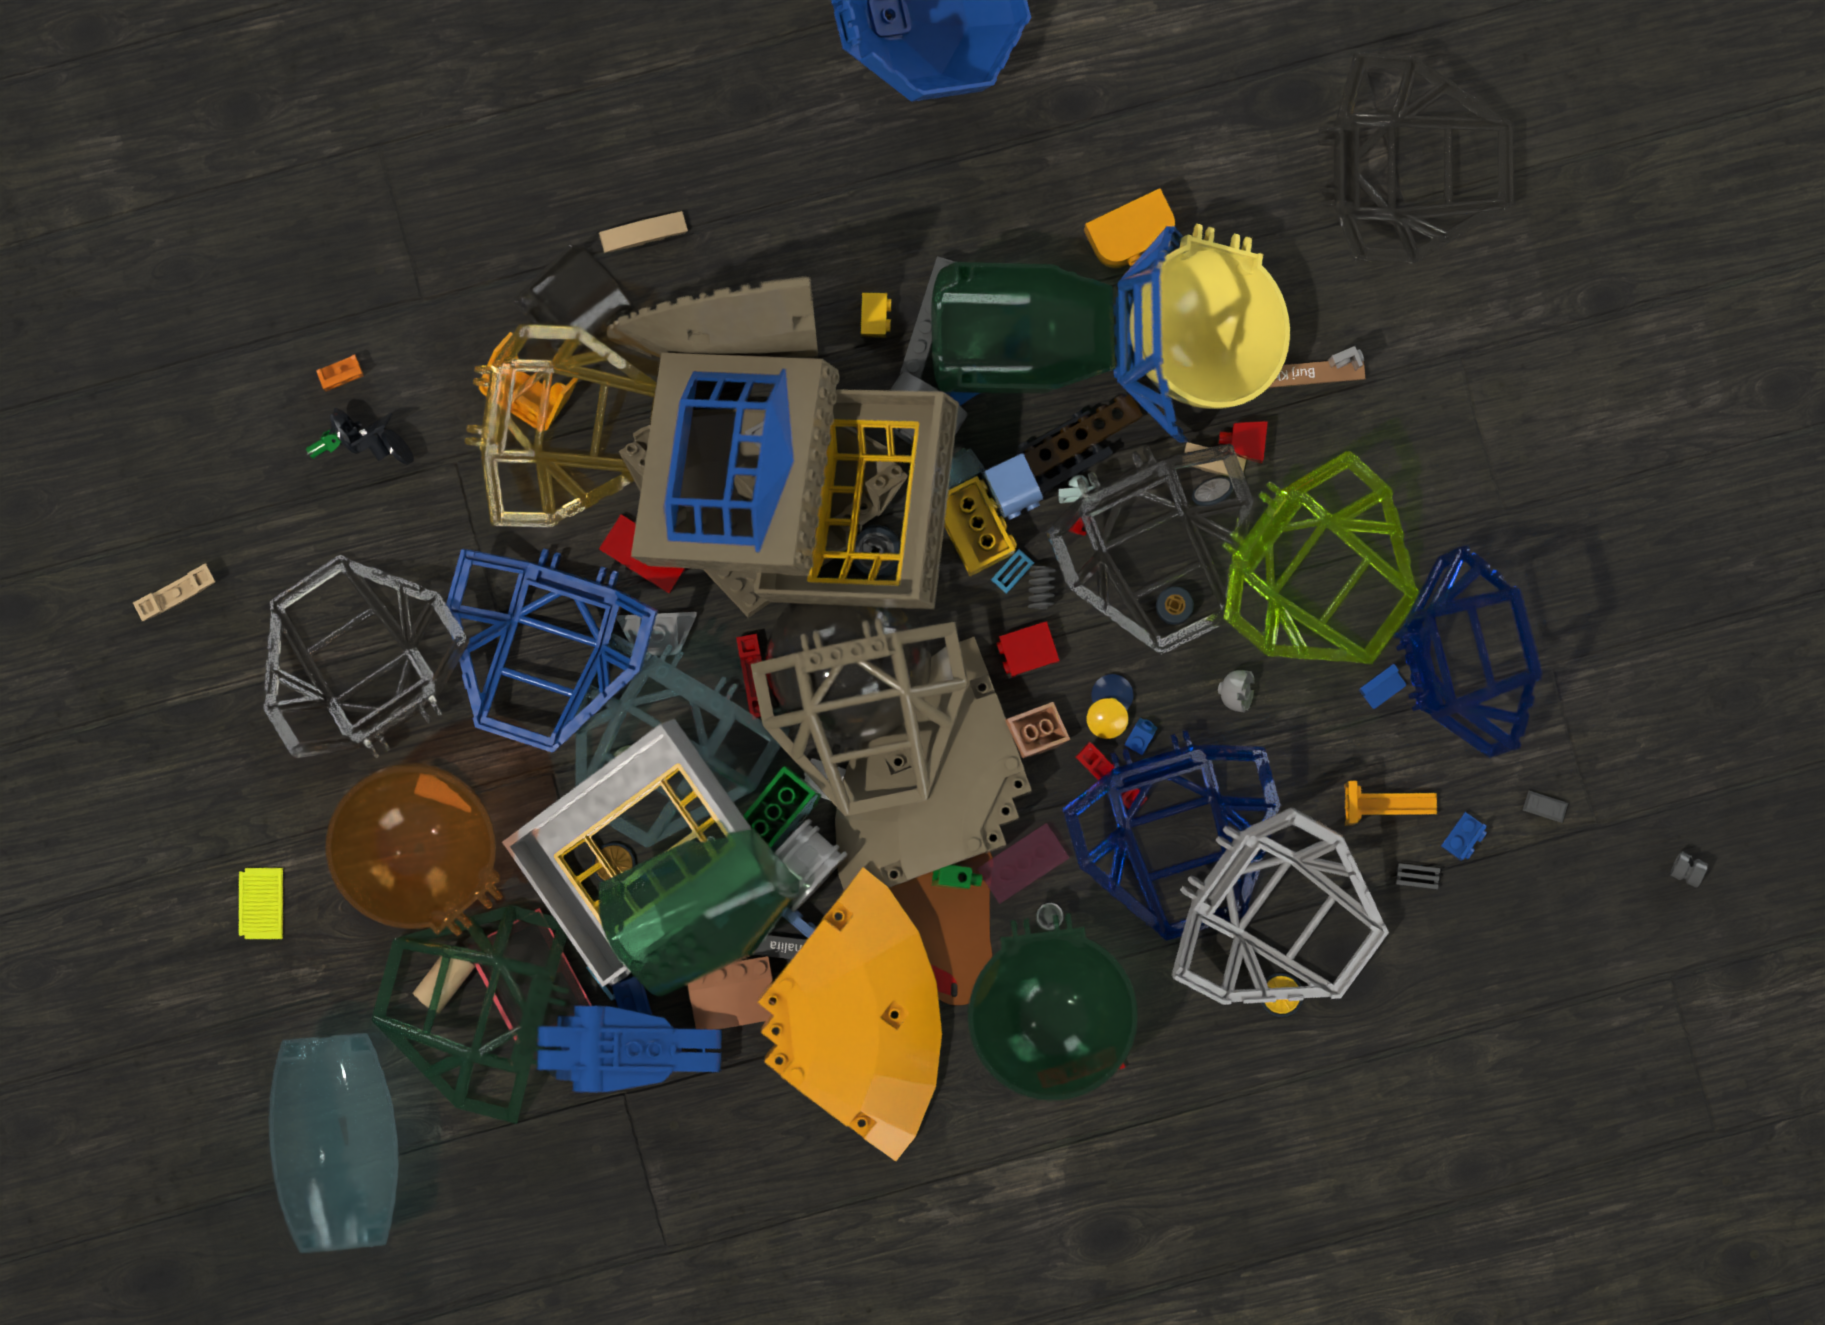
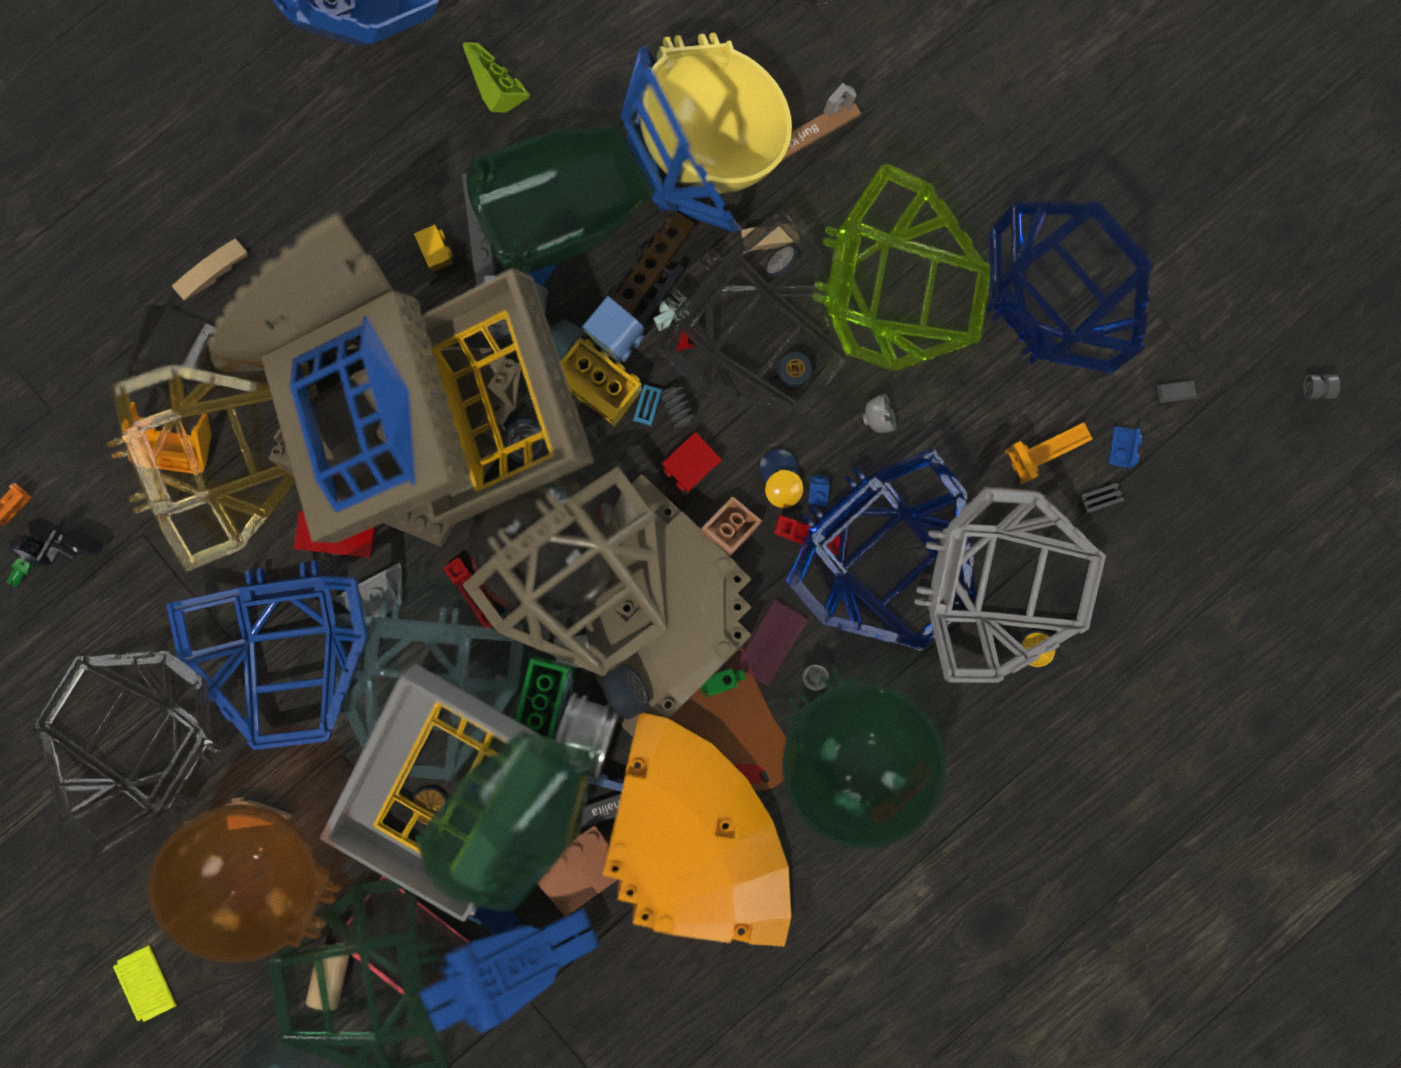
camera: 25 degrees left, 0 degrees up
light orange brick [1084,188,1175,268] -> none
red torso [1219,421,1268,463] -> none
blue panel [1359,664,1406,709] -> none
none -> lime wedge [463,42,530,112]
none -> black wheel [603,665,649,719]

